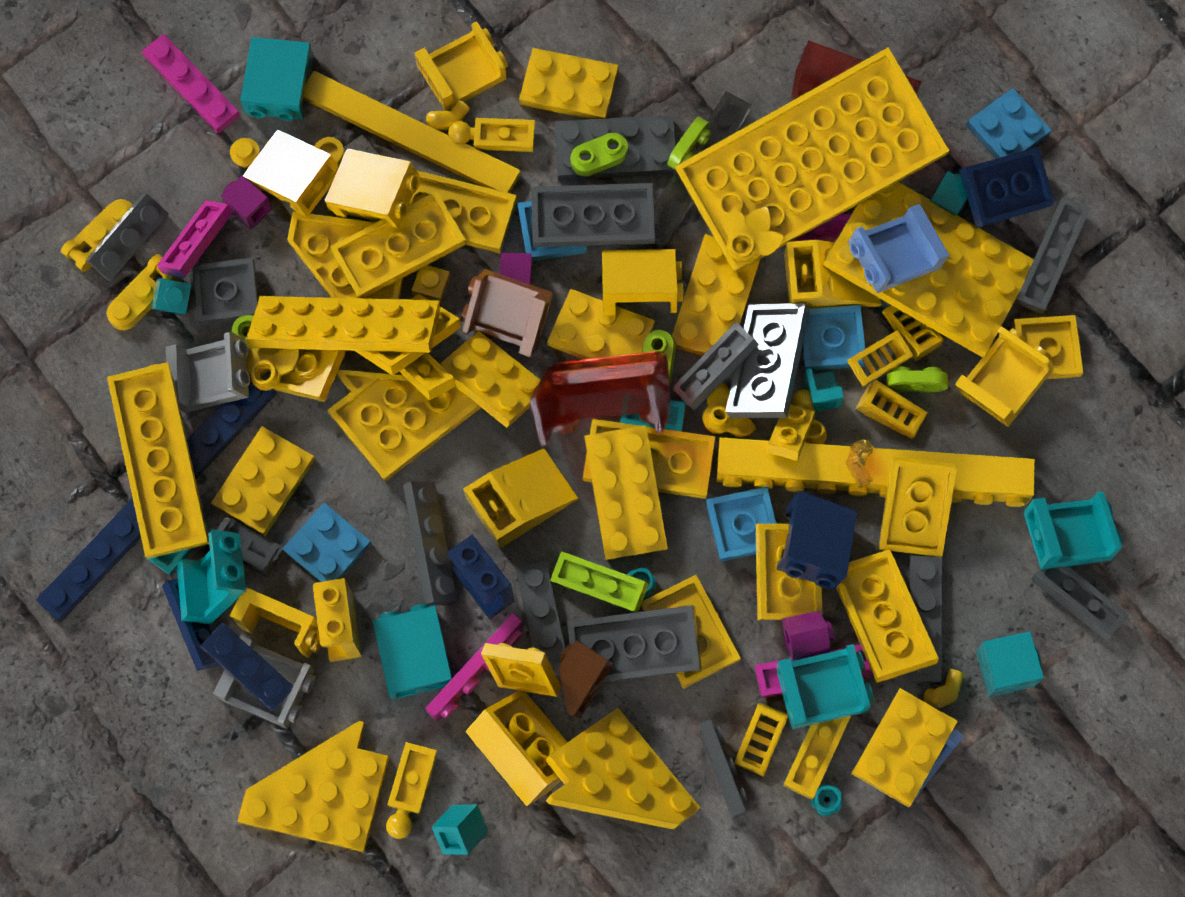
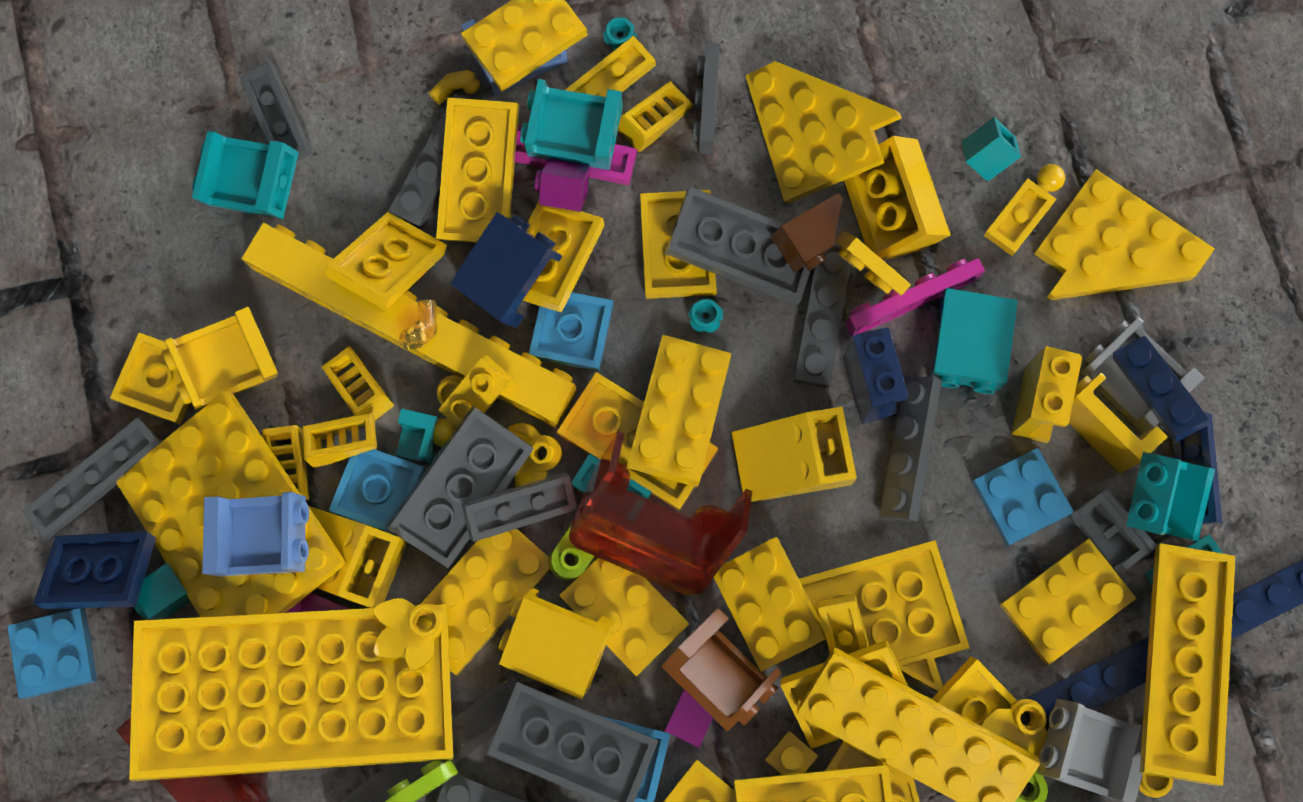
camera: 155 degrees left, 5 degrees up
lime plate [550,551,649,613] -> none
lime plate [886,367,948,392] -> none
teal head [976,631,1044,697] -> none

